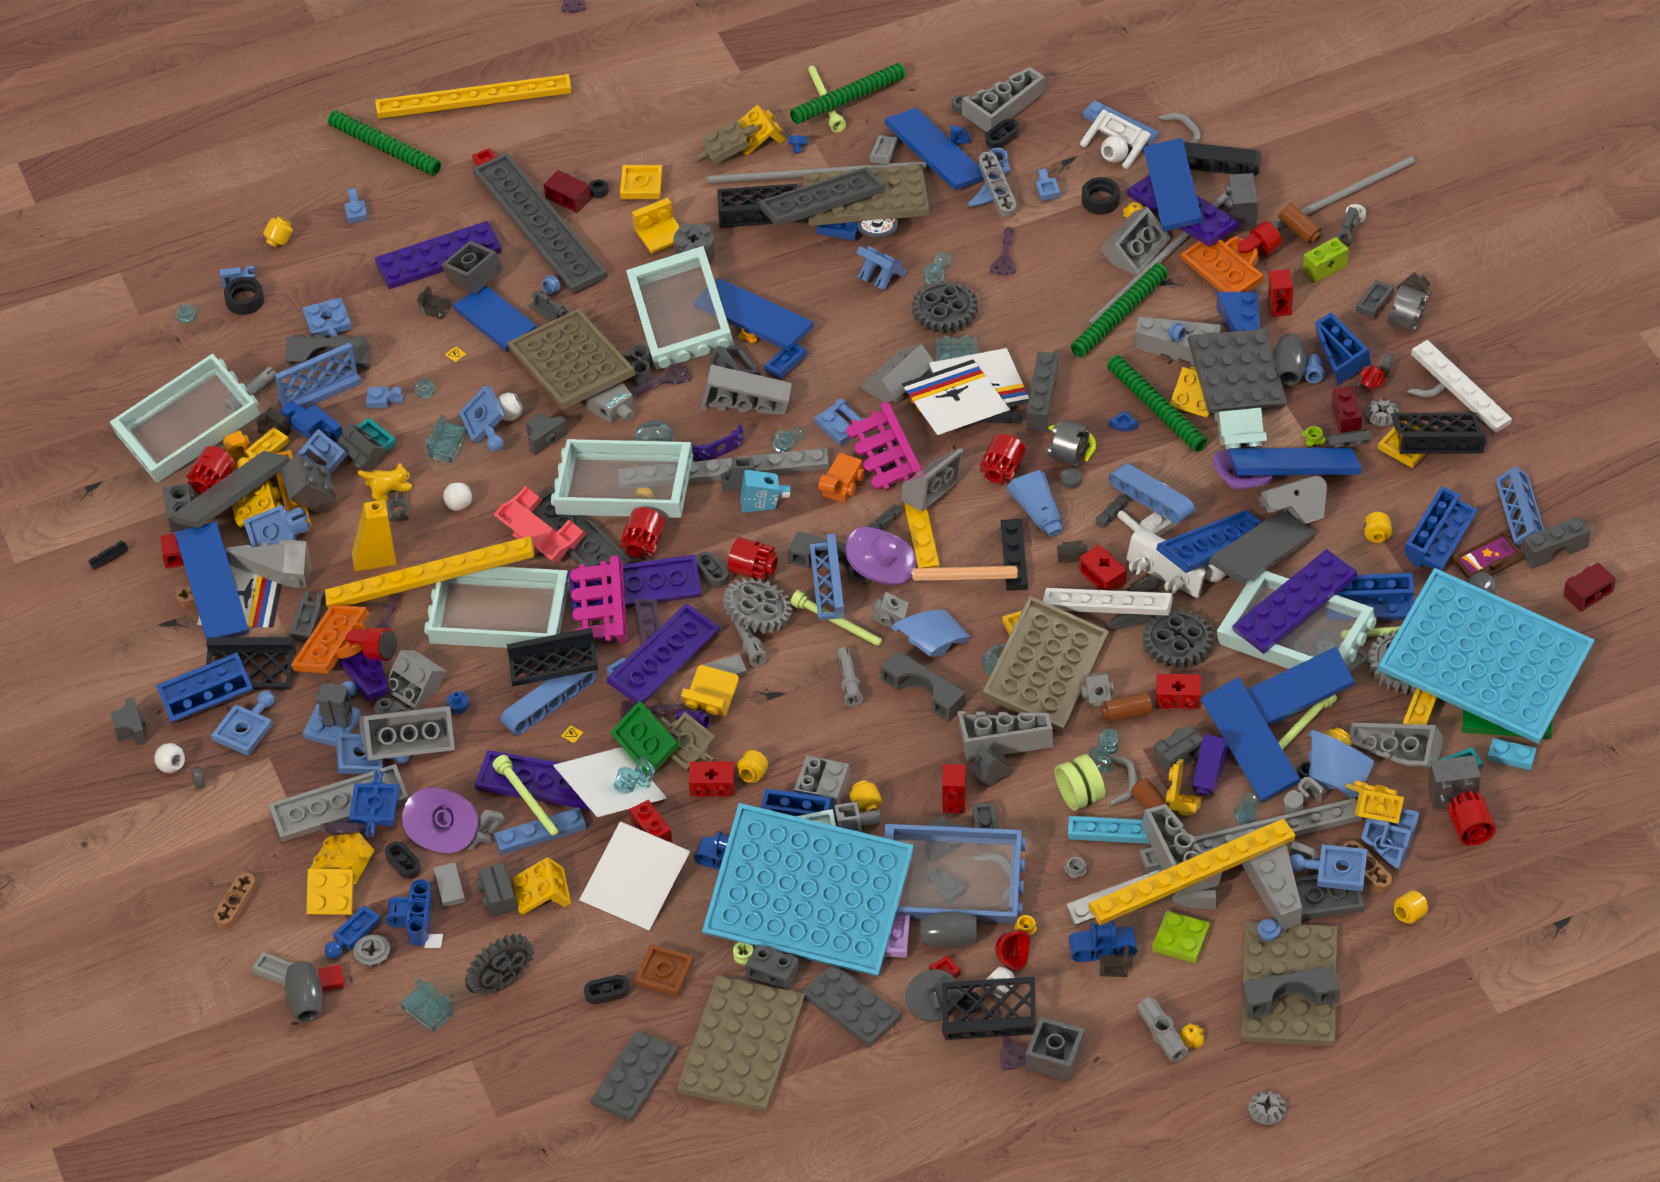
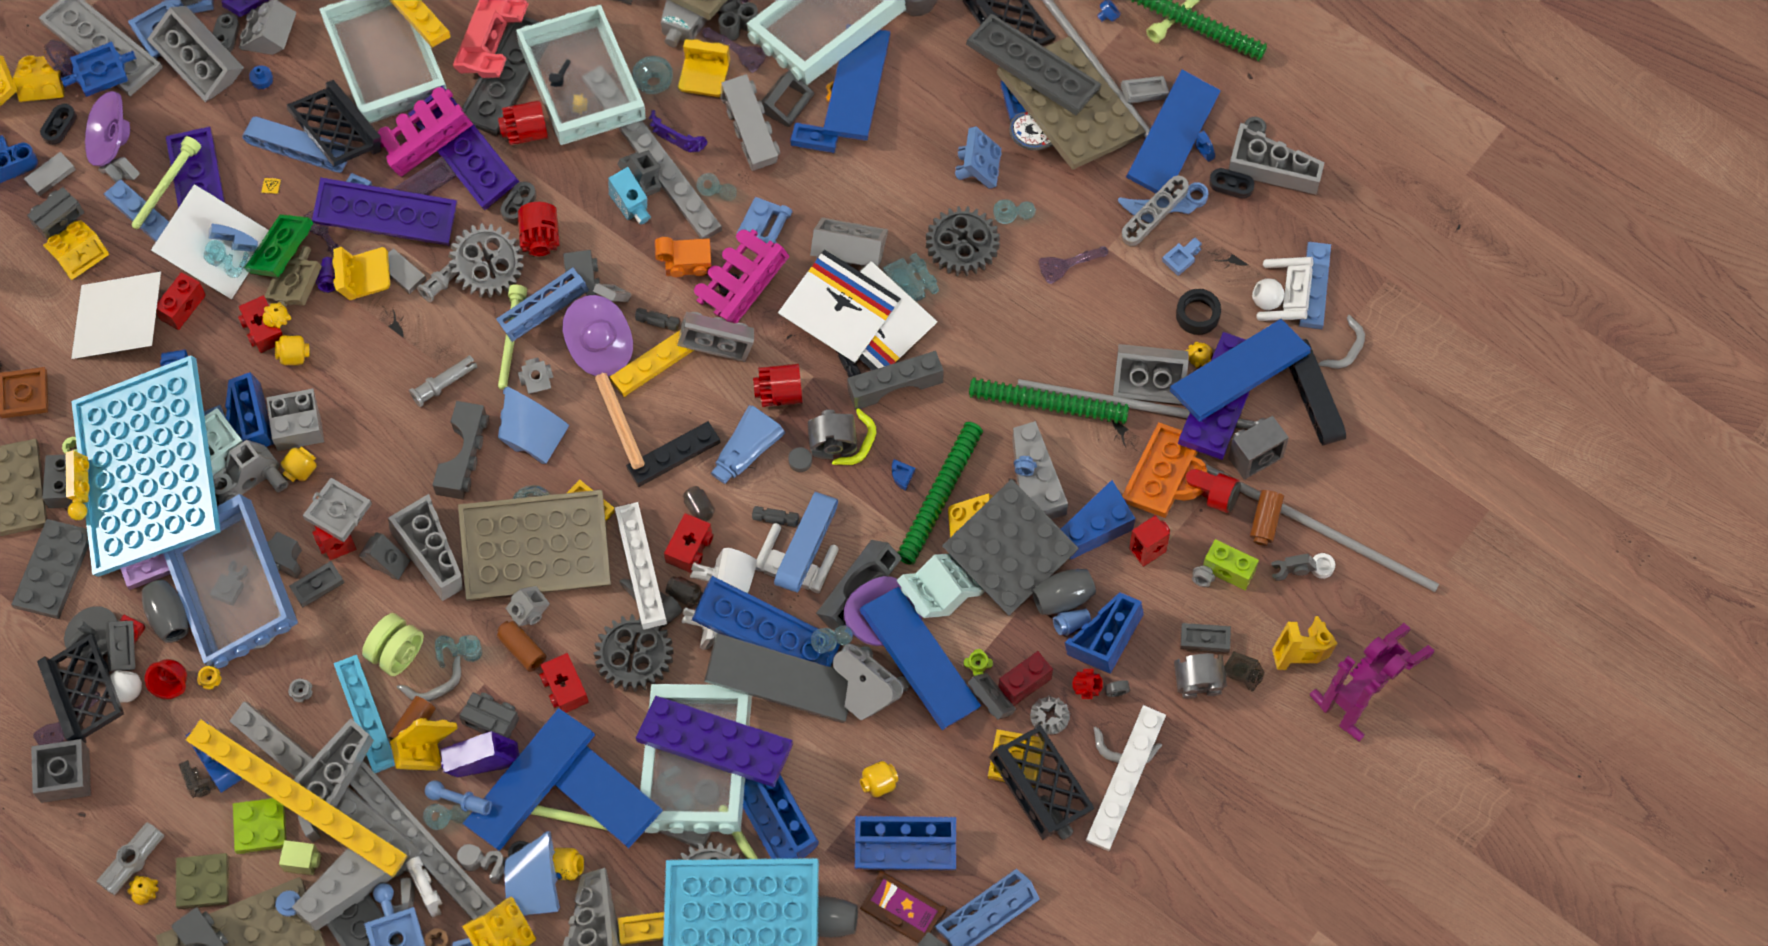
camera: 60 degrees right, 15 degrees up
none -> yellow plate [66,450,90,520]
none -> dark grey plate [106,621,135,671]
none -> olive plate [176,853,229,909]
none -> medium blue slope [208,223,258,252]
none -> yellow animal [263,302,291,328]
none -> yellowish green brick [279,840,321,875]
none -> light grey plate [303,478,372,542]
none -> white plate [406,857,442,918]
none -> medium blue pin [425,780,492,815]
none -> black hand [549,59,571,87]
none -> light grey tile [593,283,632,302]
none -> yellow bracket [678,39,730,97]
none -> clear light blue plate [811,625,853,653]
none -> dark grey arch [816,540,902,632]
none -> light grey plate [1192,565,1215,587]
none -> yellow tile [1272,616,1338,670]
none -> magenta piece [1309,623,1435,742]

